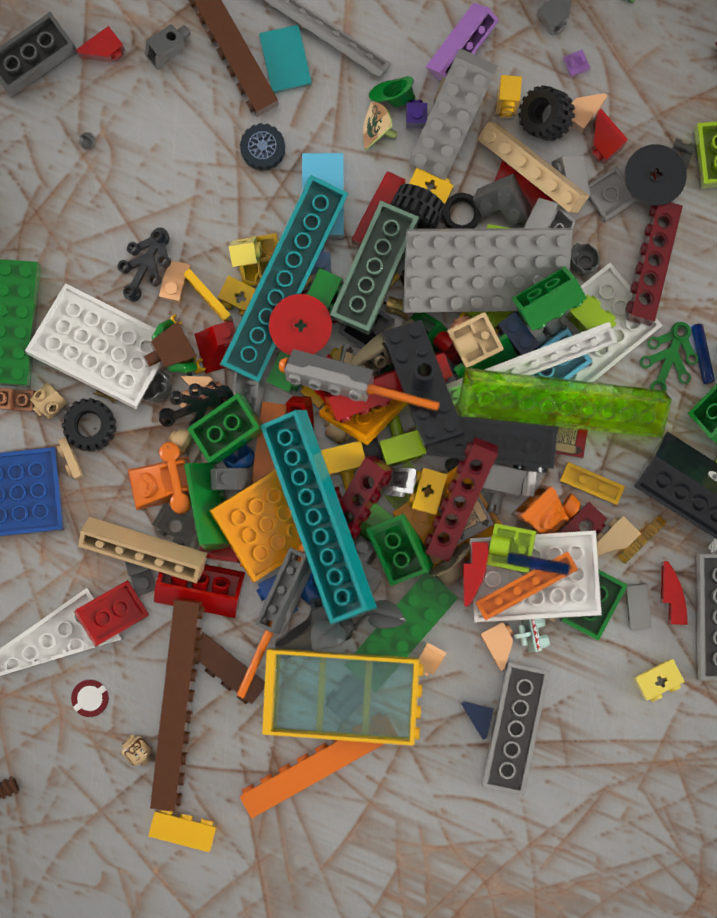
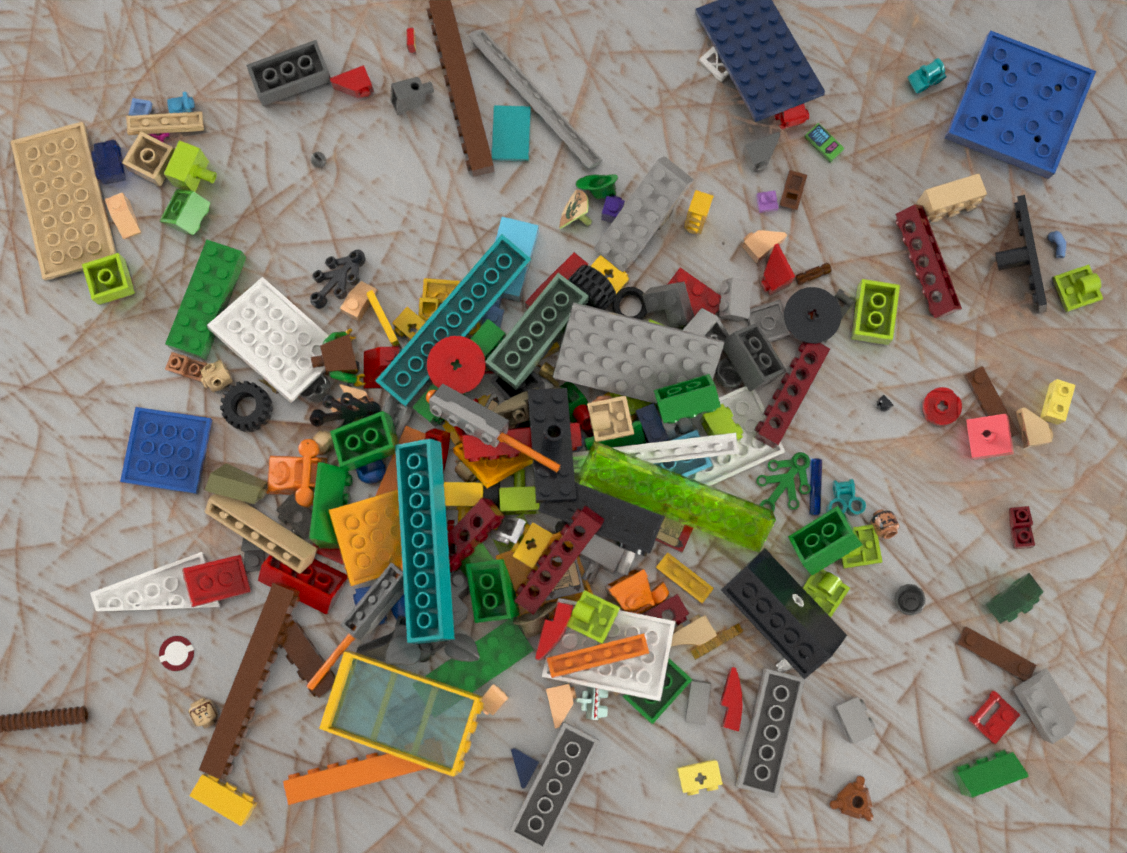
camera: 15 degrees right, 5 degrees down
tan plate [57,437,84,480] -> none
dark grey slope [210,468,252,490] -> none
light yellow brick [229,237,263,267] -> none
black wheel [240,123,285,171] -> none
medium lavender brick [426,2,499,81] -> none
tan brick [477,122,589,213] -> none
clear blue axle [507,552,570,575] -> none
black tyre [518,85,575,141] -> none
none -> olive slope [205,463,268,504]
none -> dark grey brick [723,323,787,392]
none -> reddish brown slope [779,170,807,210]
none -> reddish brown axle [795,263,832,285]

